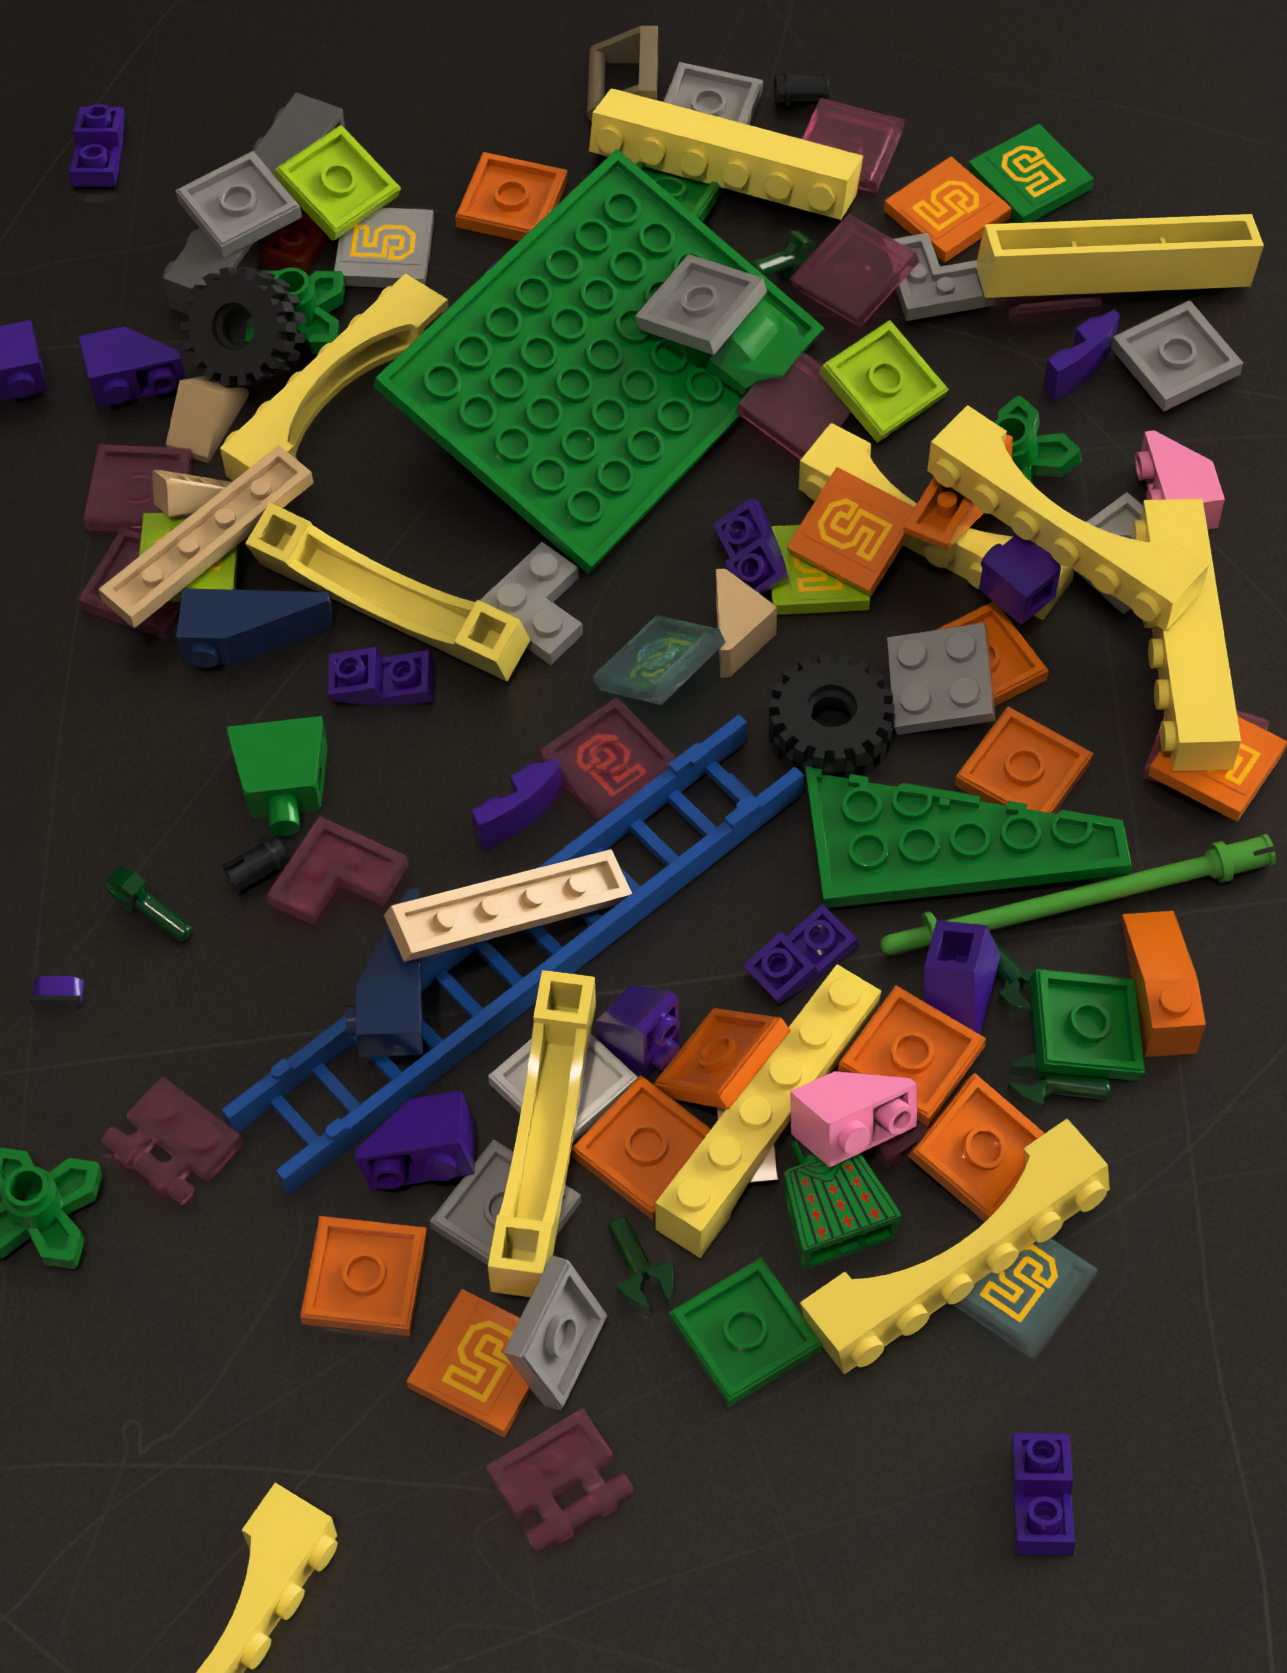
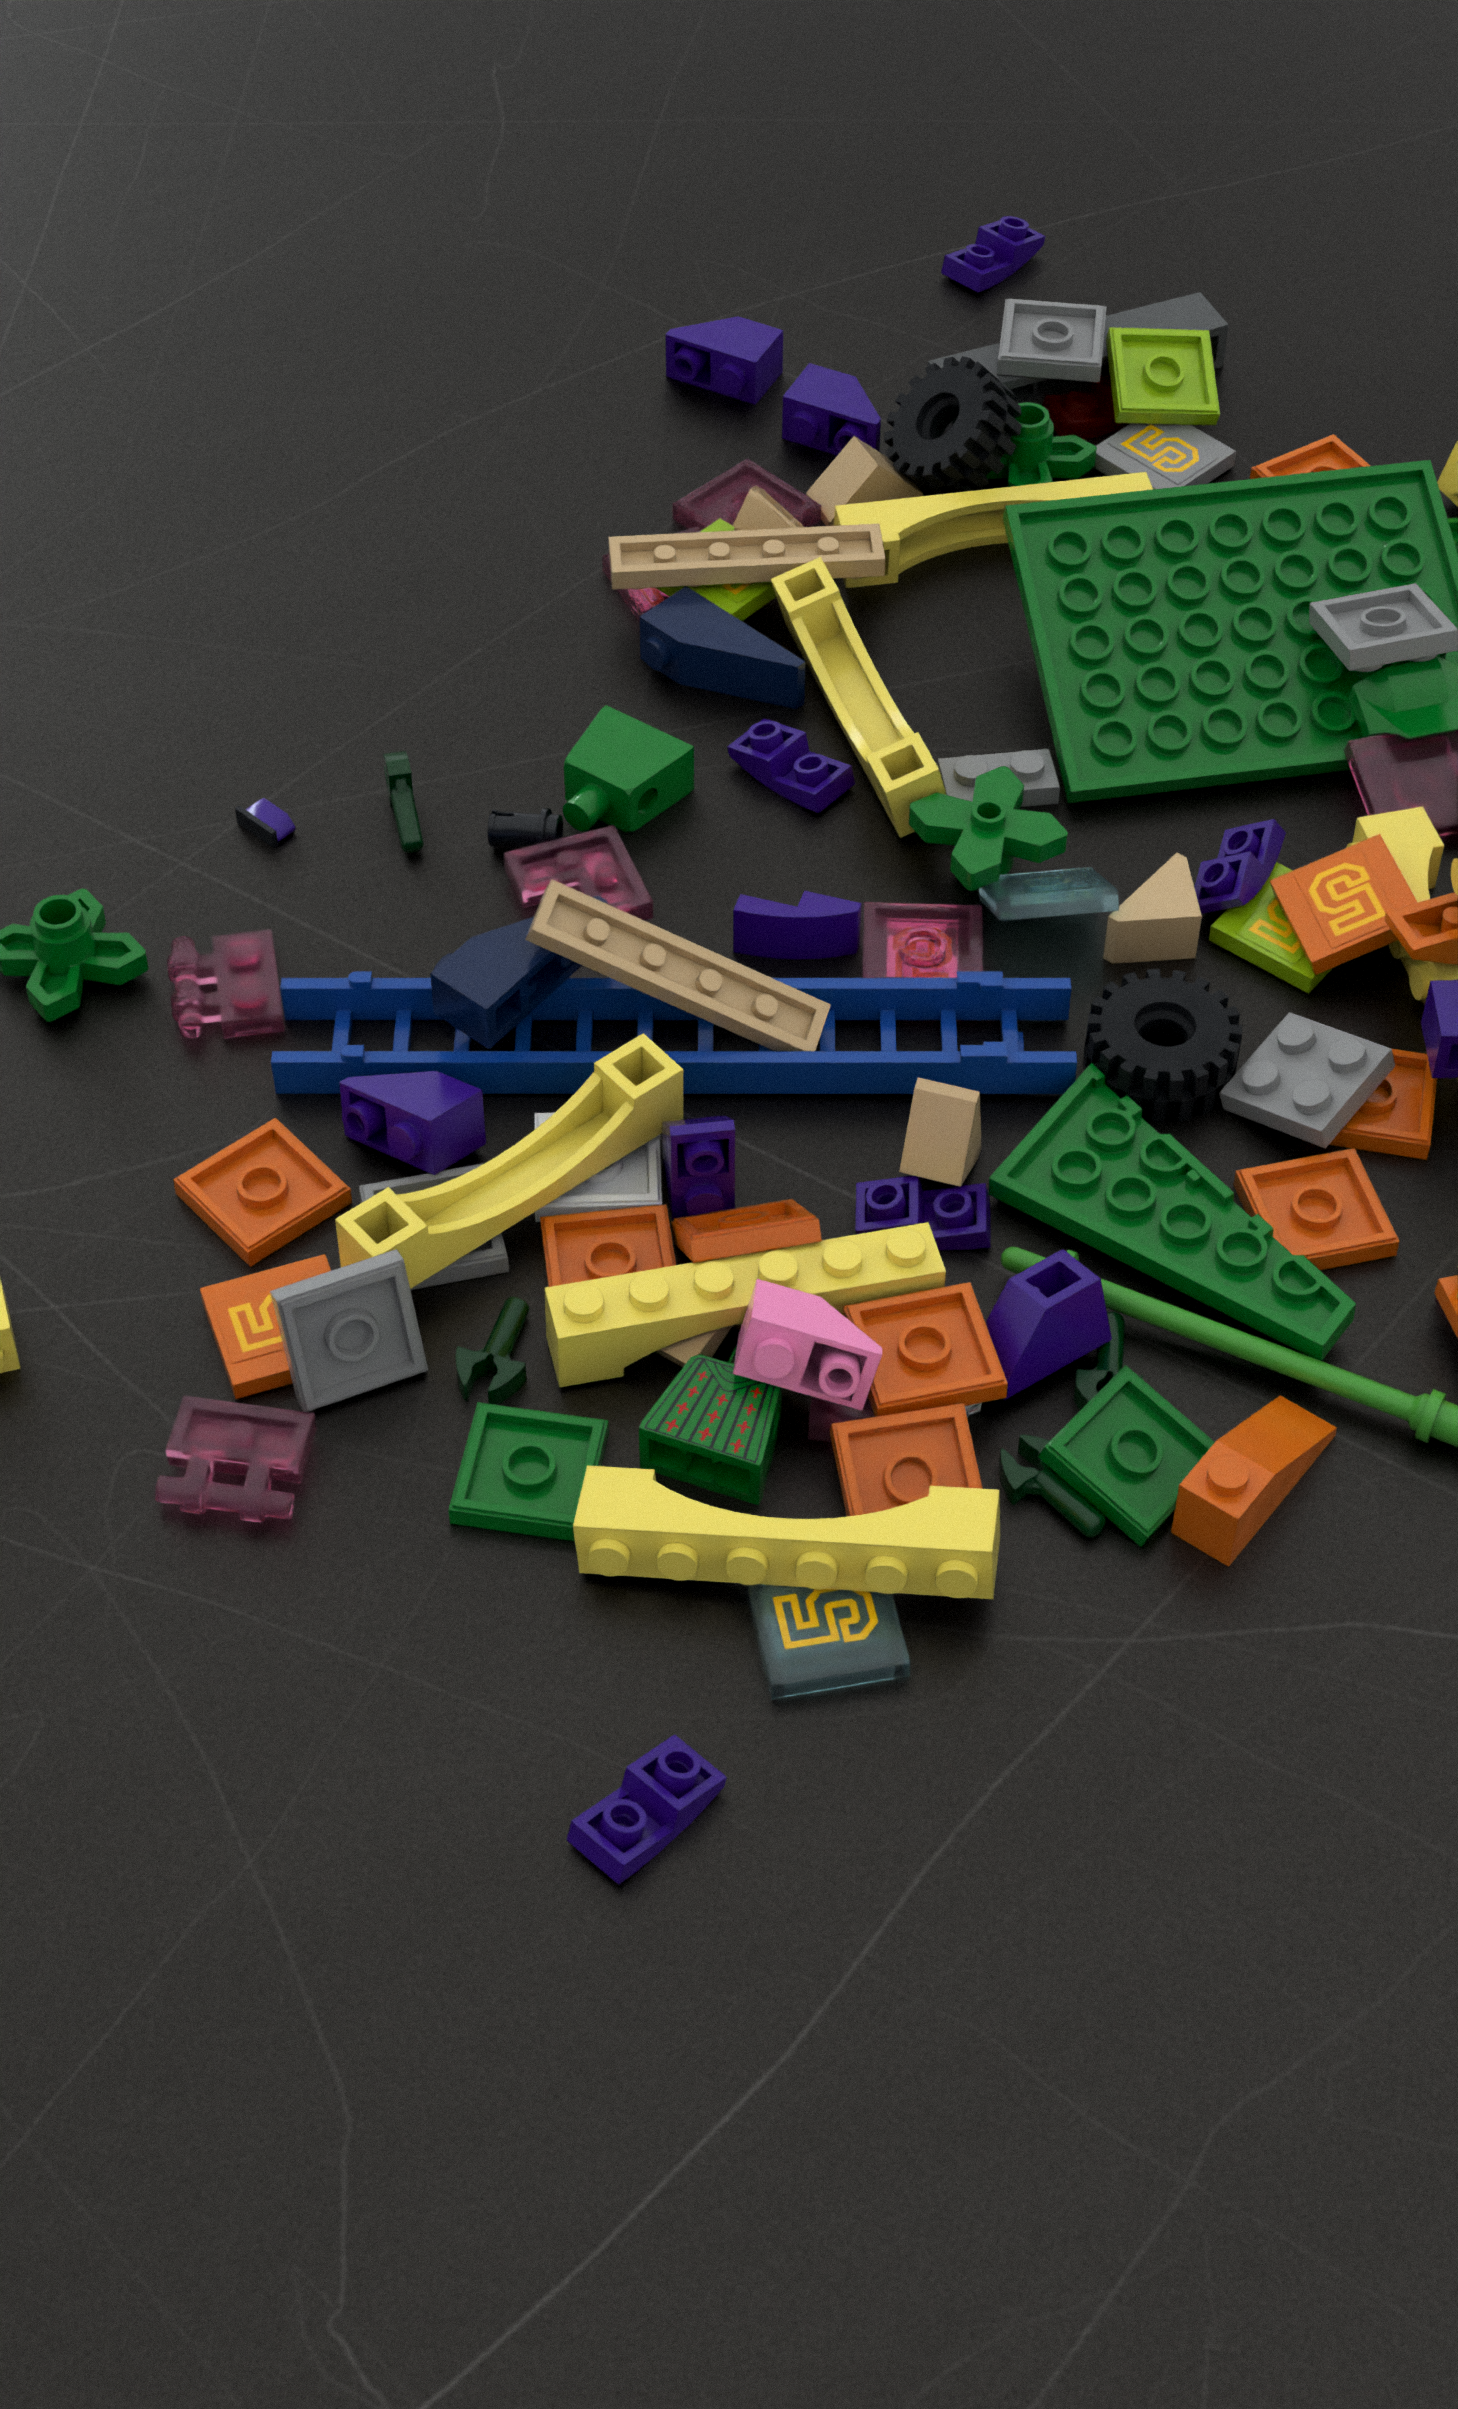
camera: 40 degrees right, 10 degrees down
none -> tan slope [899,1077,982,1187]
none -> green plant [909,766,1068,891]

